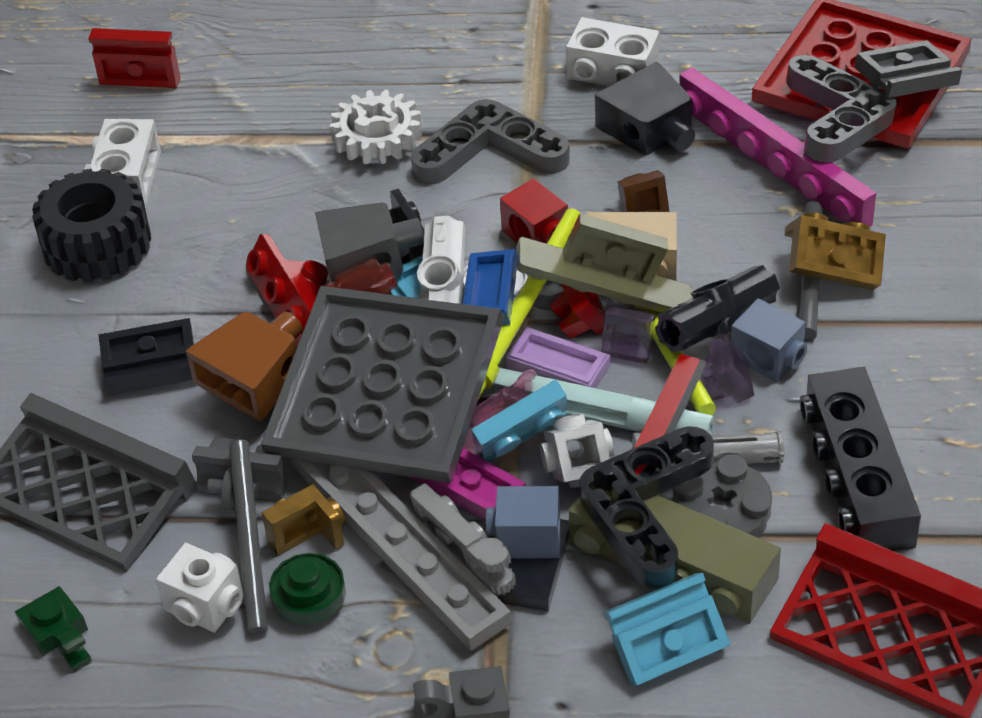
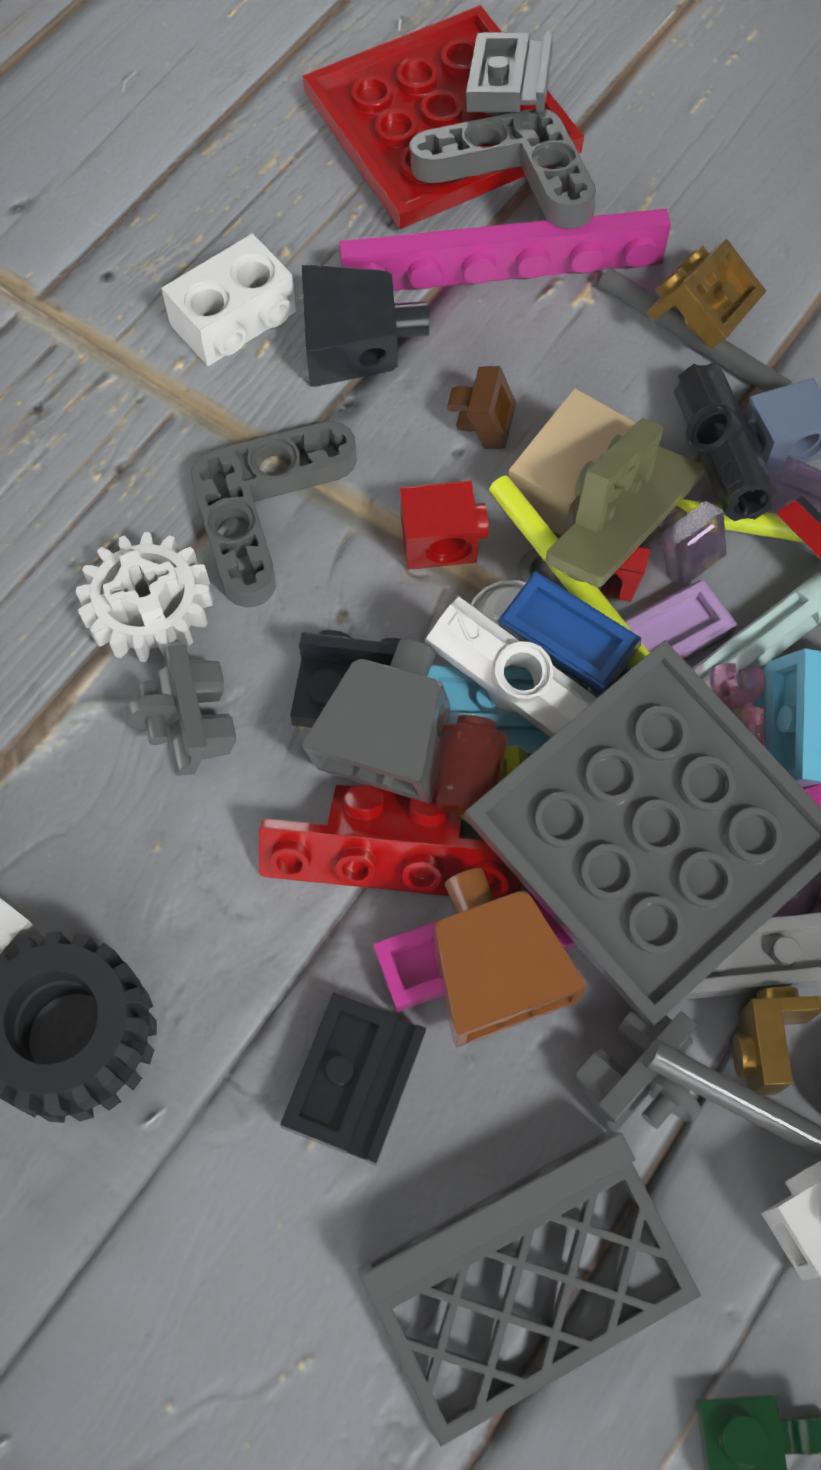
camera: 60 degrees left, 20 degrees up
none -> dark grey hips [124,645,236,776]

